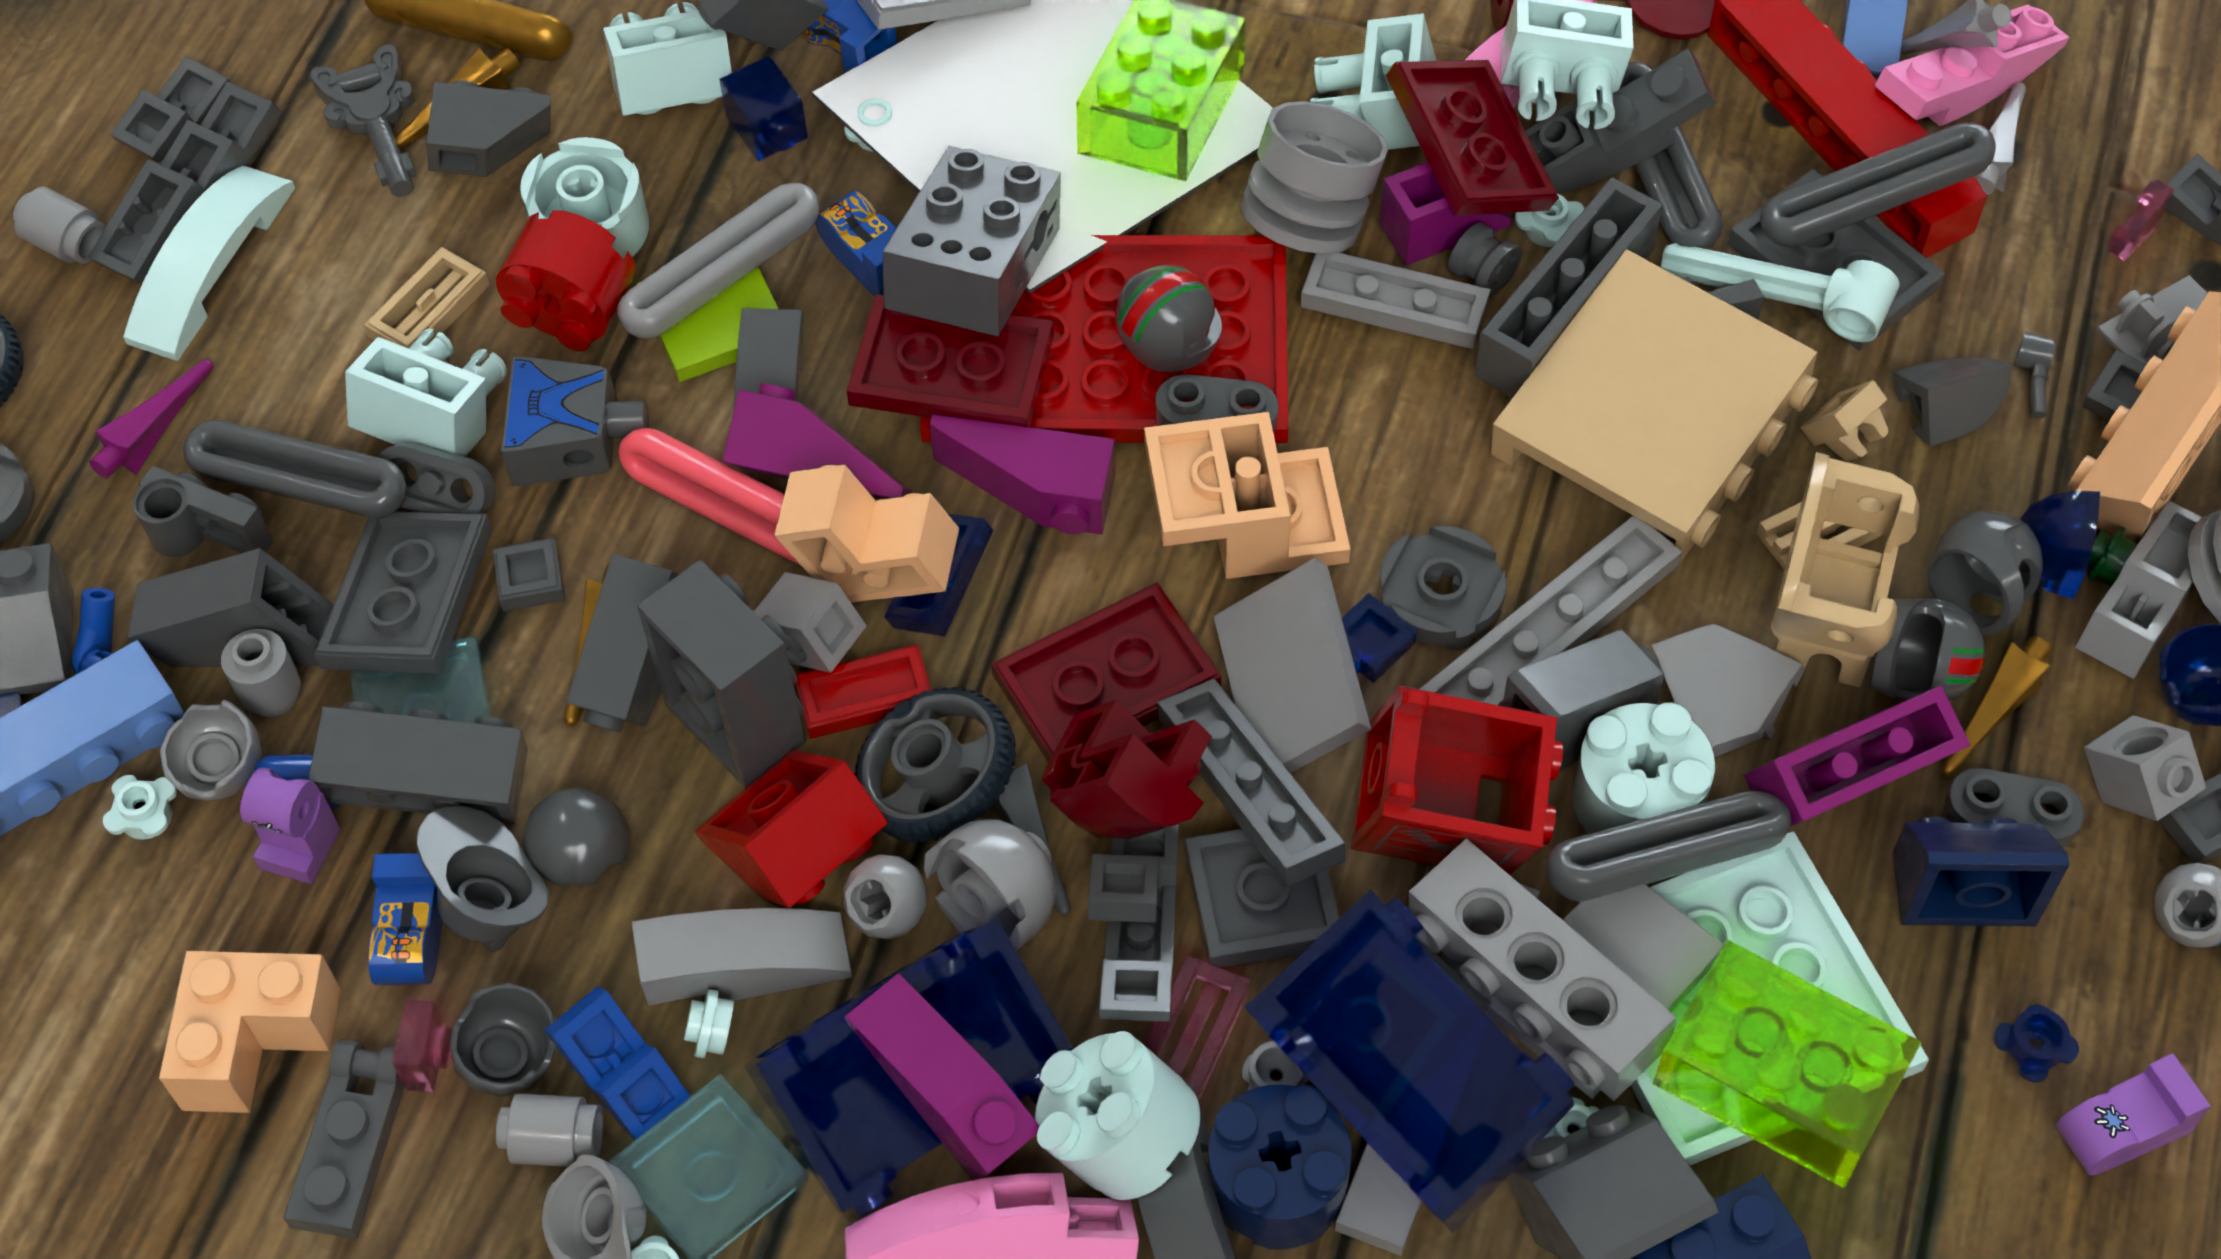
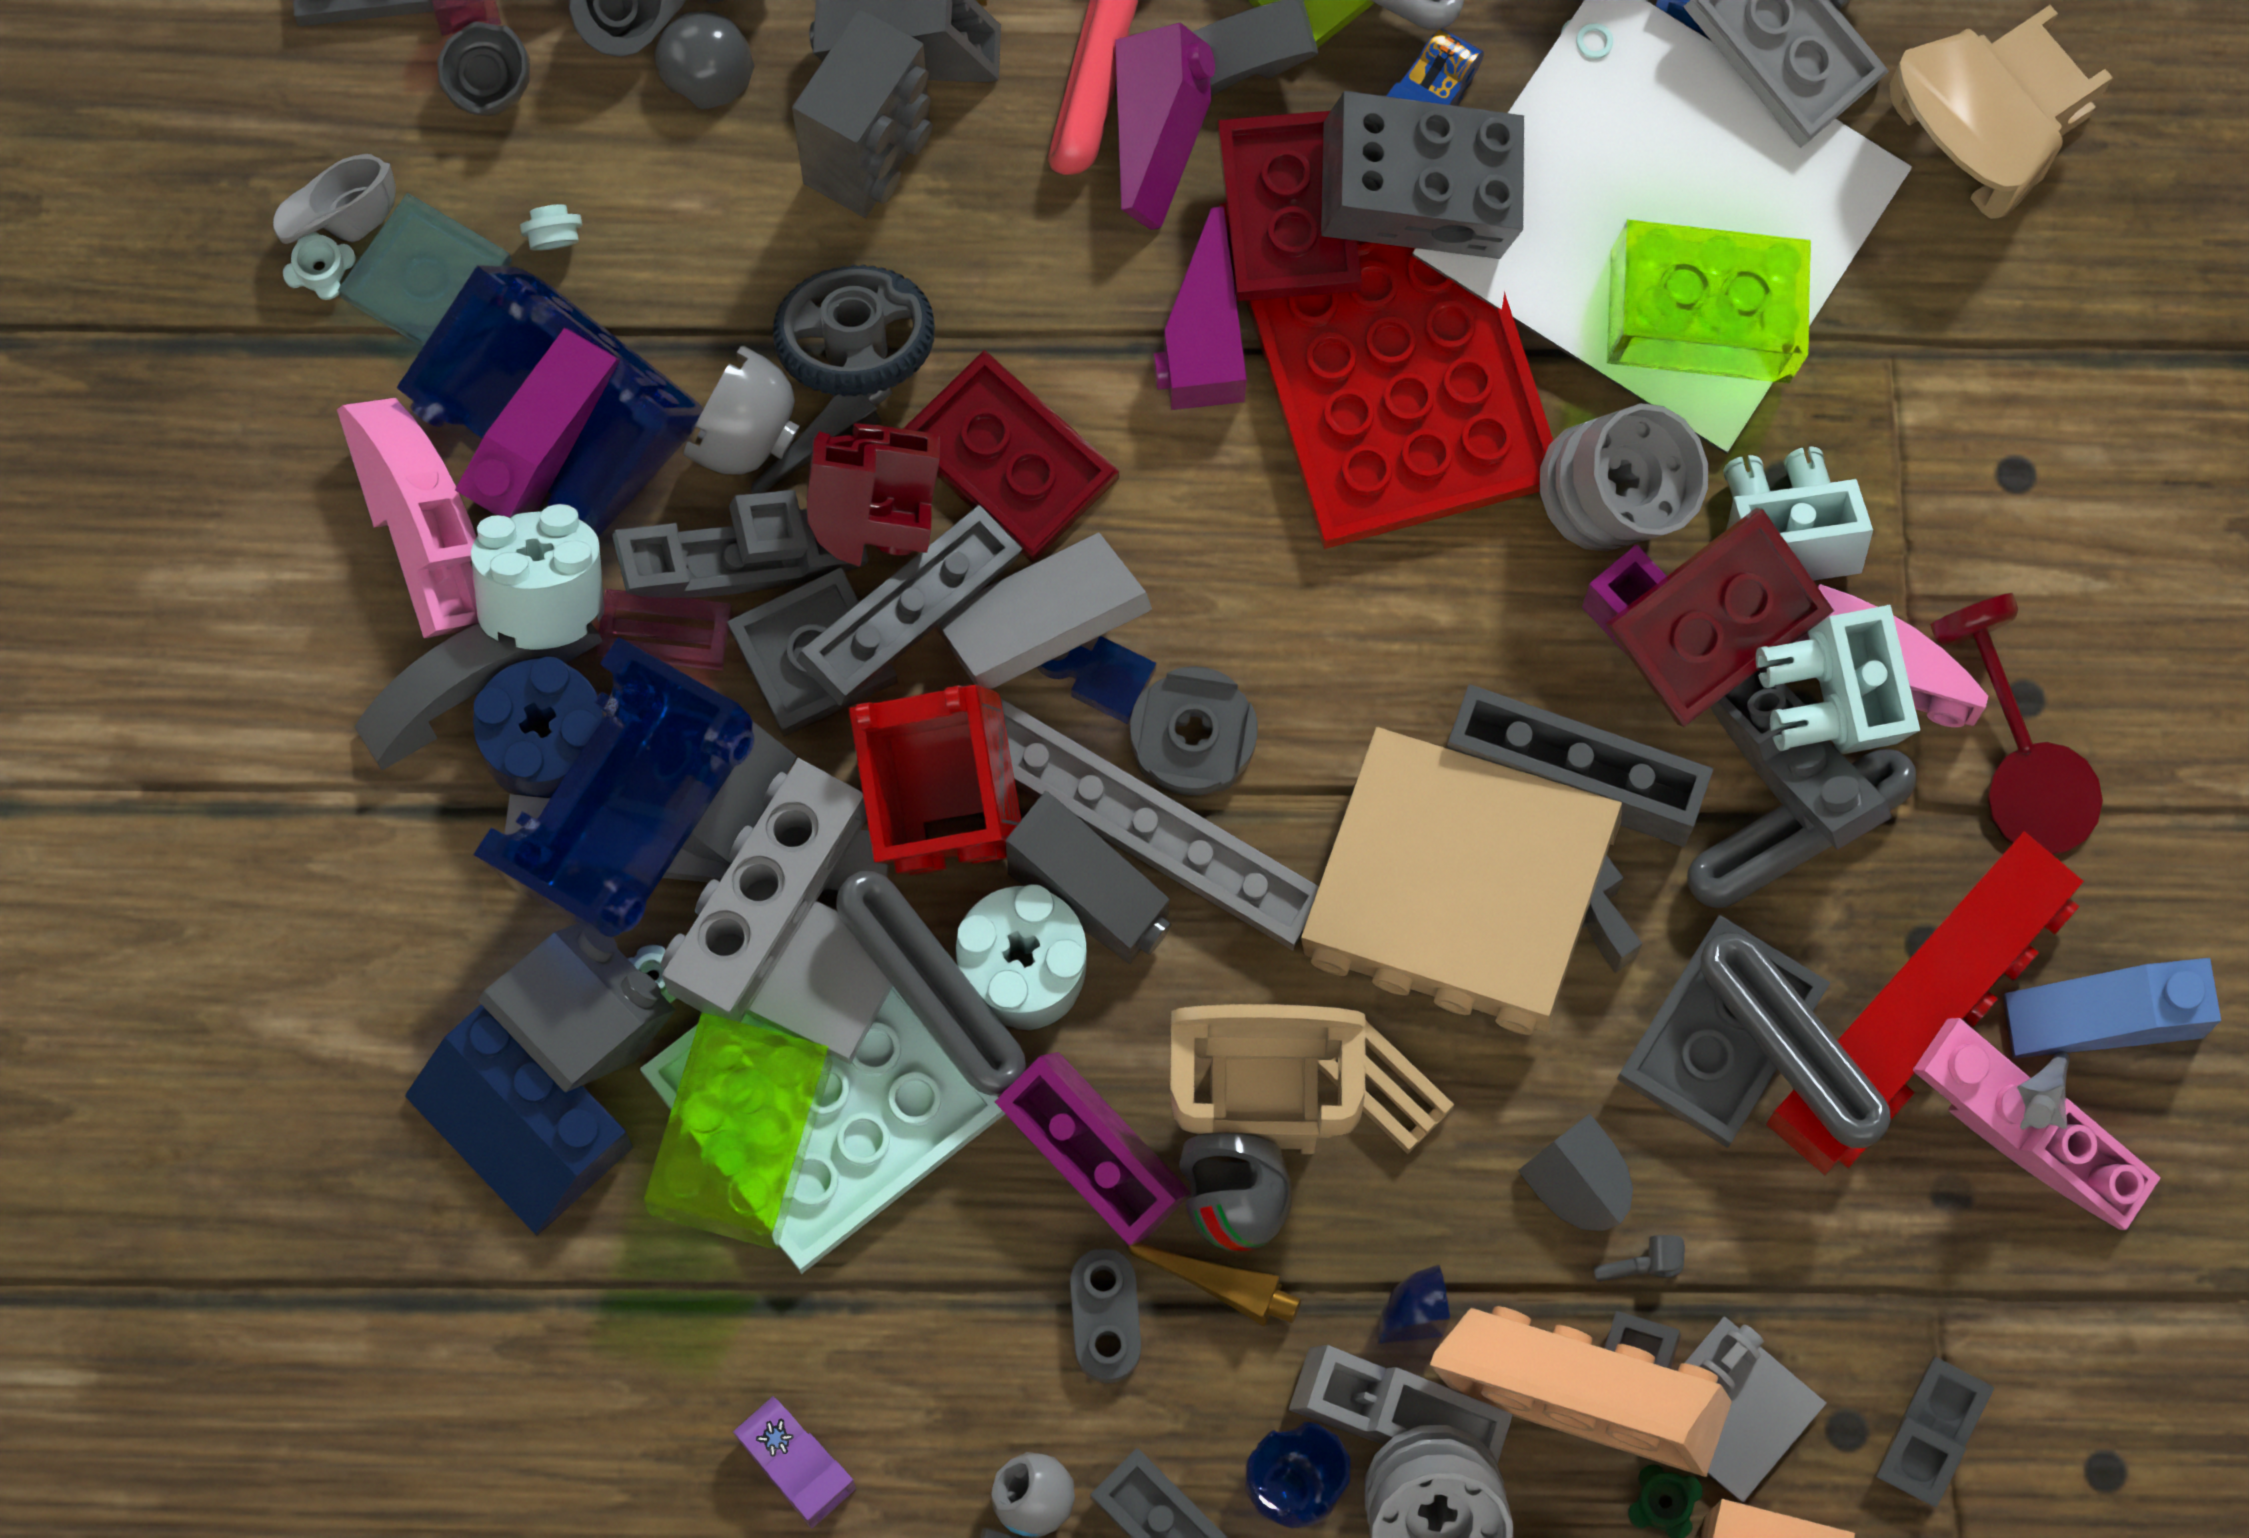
camera: 70 degrees right, 15 degrees up
light grey brick [496,1094,604,1167] -> none
blue slope [544,986,693,1145] -> none
light grey slope [632,908,852,1006] -> none
red slope [694,749,888,909] -> none
light grey brick [754,572,867,673] -> none
light nougat brick [774,465,959,603] -> none
red tile [795,644,931,739] -> none
light grey piece [843,854,927,939] -> none
clear blue plate [884,514,994,636] -> none
dark grey helmet [1115,265,1222,373] -> none
light nougat bracket [1144,412,1351,579] -> none
dark grey plate [1155,374,1278,433] -> none
light grey plate [1301,252,1491,350] -> none
dark grey wheel [1448,222,1522,297] -> none
light aqua plate [1515,194,1584,247] -> none
light grey slope [1652,624,1805,757] -> none
light aqua axle [1661,243,1900,342] -> none
tan tile [1800,380,1888,461] -> none
dark blue slope [1892,817,2069,926] -> none
dark grey helmet [1927,510,2043,635] -> none
light grey piece [1974,82,2026,195] -> none
clear blue plate [1994,1004,2079,1083] -> none
dark green plate [2082,526,2138,586] -> none
light grey brick [2084,715,2207,821] -> none
clear pink tile [2108,178,2174,261] -> none

